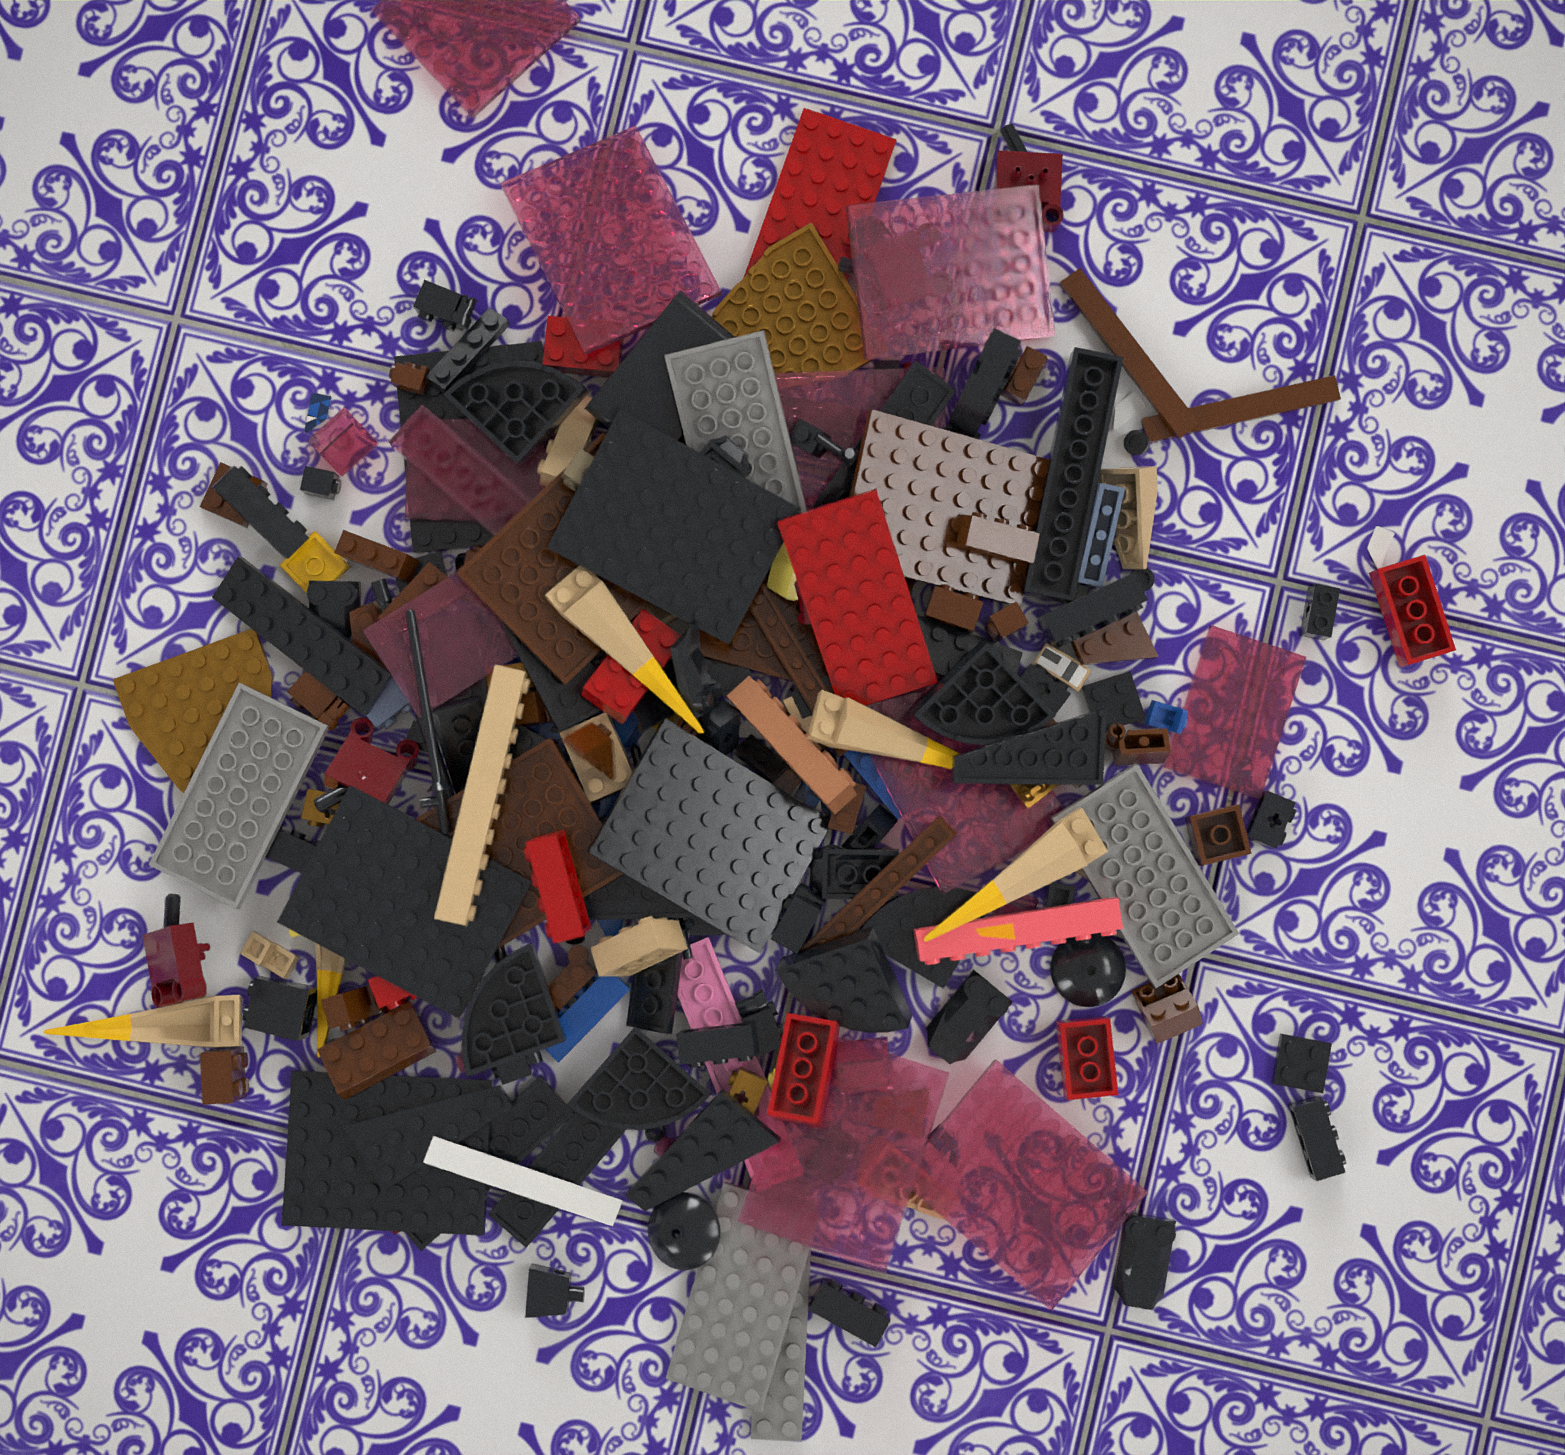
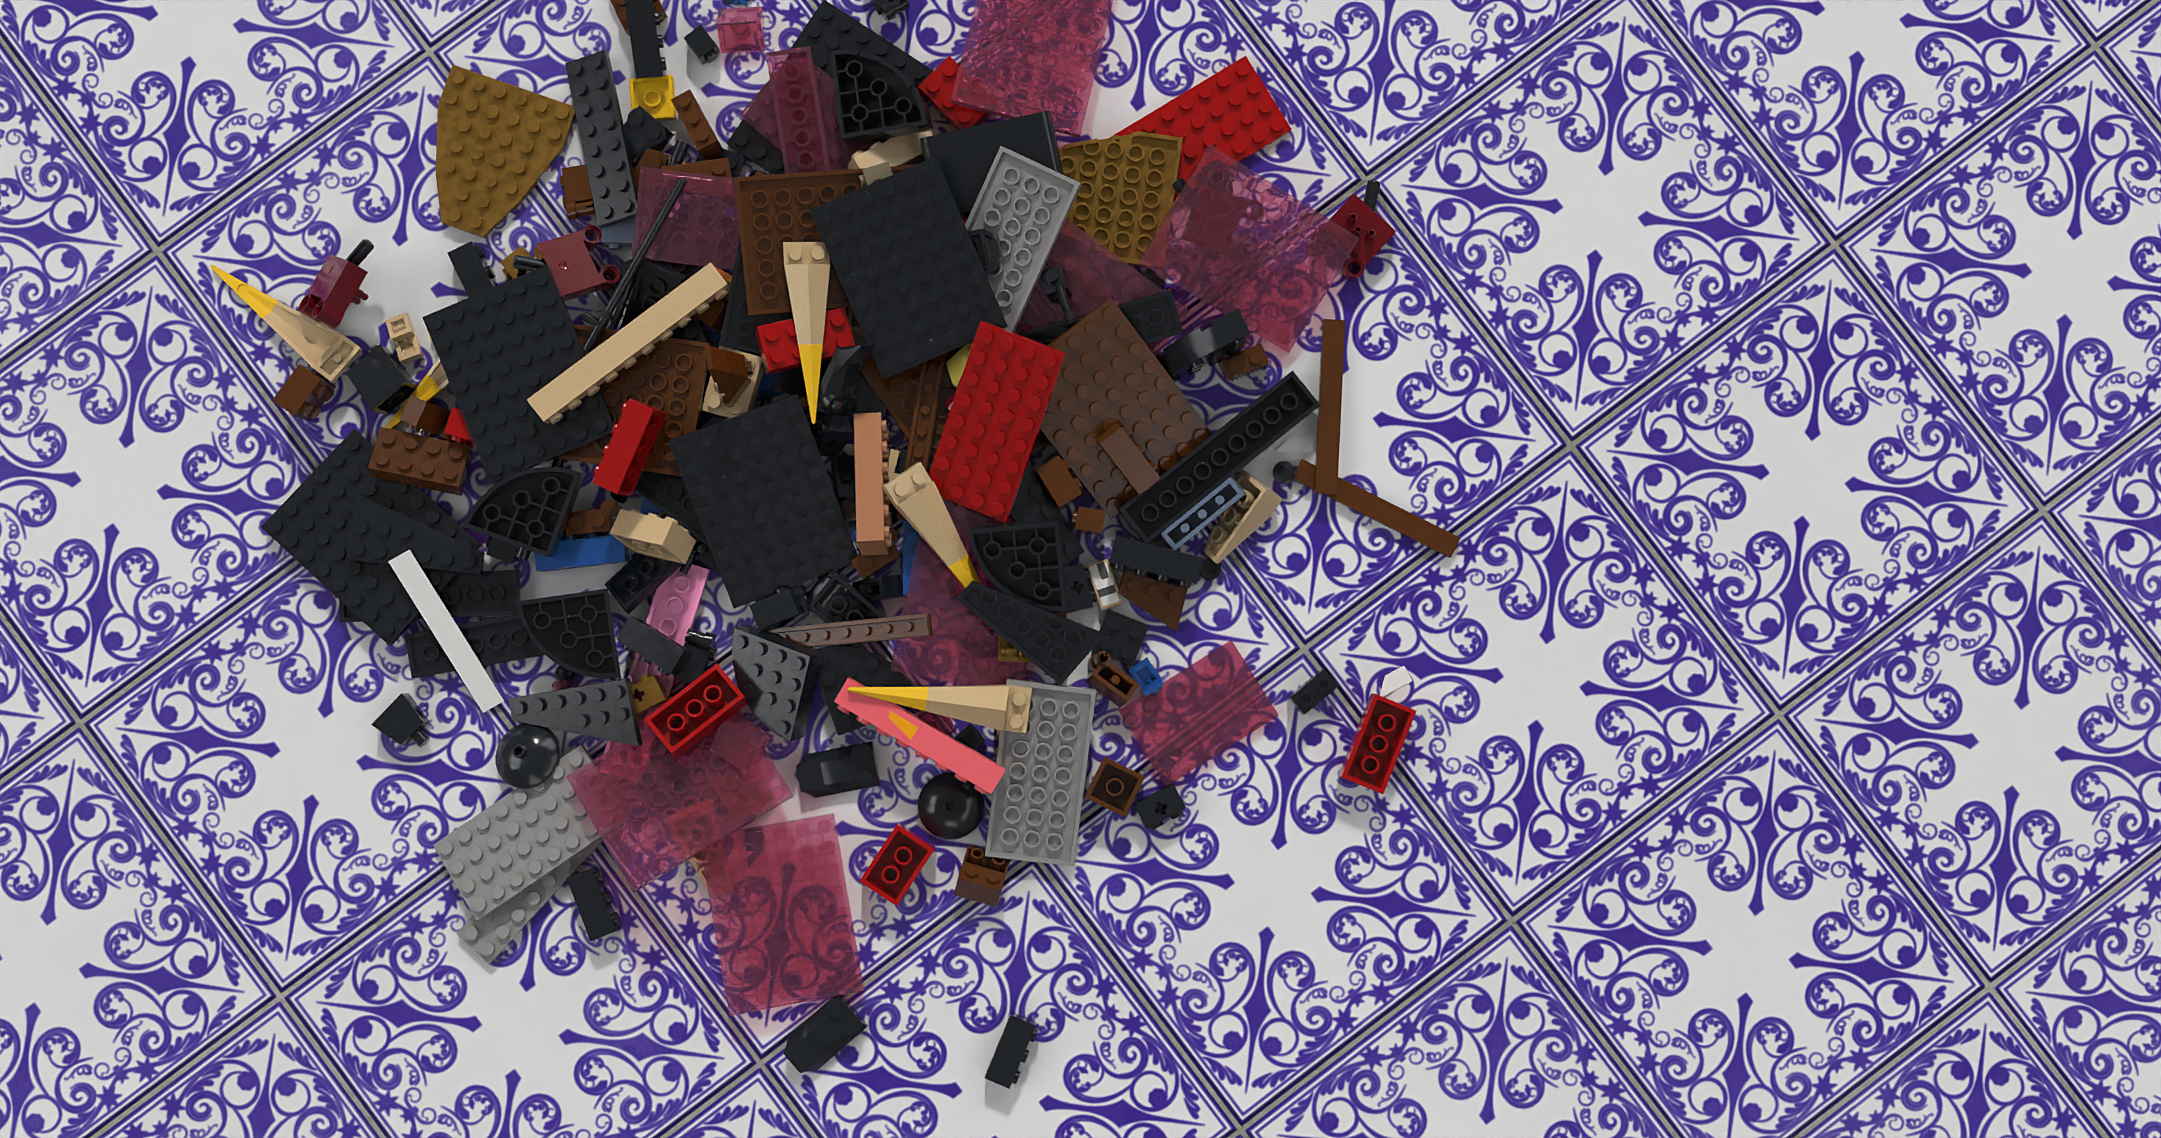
camera: 35 degrees right, 0 degrees up
light grey plate [148,683,329,909] -> none
reddish brown brick [389,362,430,396] -> none
black plate [425,308,510,393] -> none
black plate [1271,1033,1332,1093] -> none

